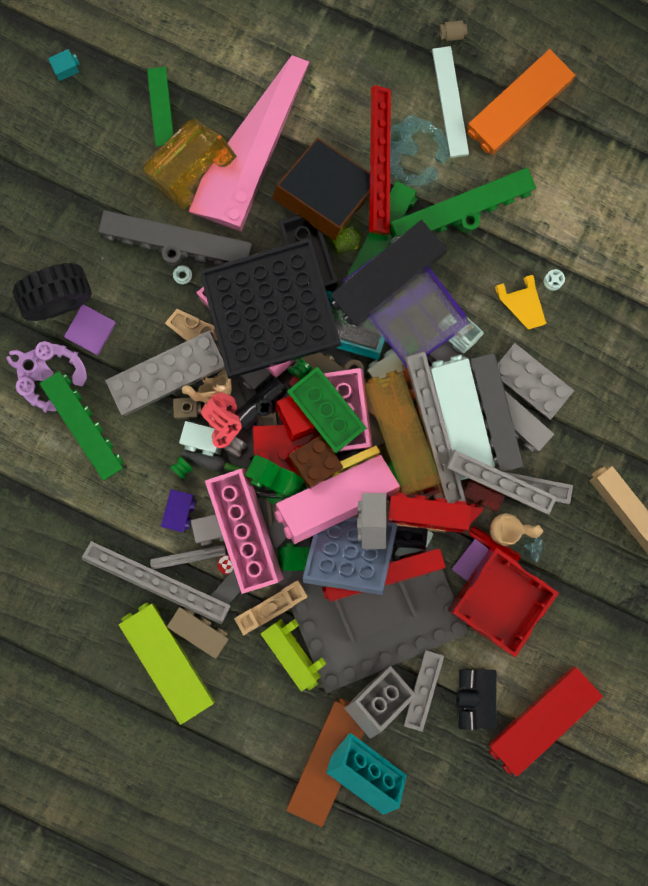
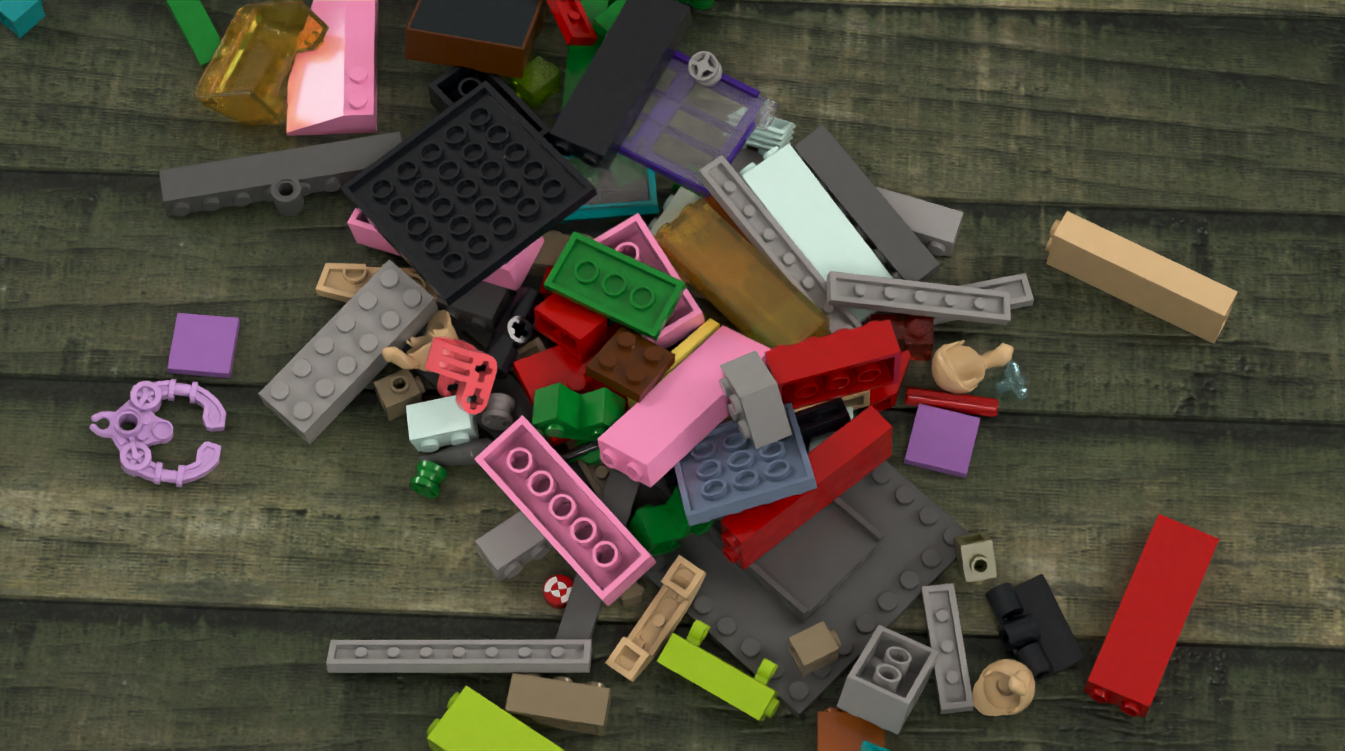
camera: 20 degrees left, 20 degrees down
black tyre [13,263,92,321] -> none
green brick [39,371,124,481] -> none
light grey axle [150,545,226,569] -> none
dark purple brick [161,489,197,533] -> none
light aqua plate [173,265,192,285] -> none
green wheel [288,358,312,380] -> none
red tile [447,547,559,658] -> none
yellow flag [495,275,546,330] -> none
light grey plate [498,343,574,421] -> none
light aqua wheel [544,269,565,291] -> none
none -> light grey wheel [688,51,723,87]
none -> dark tan brick [787,621,841,677]
none -> olive brick [954,532,997,585]
none -> tan piece [972,659,1035,716]

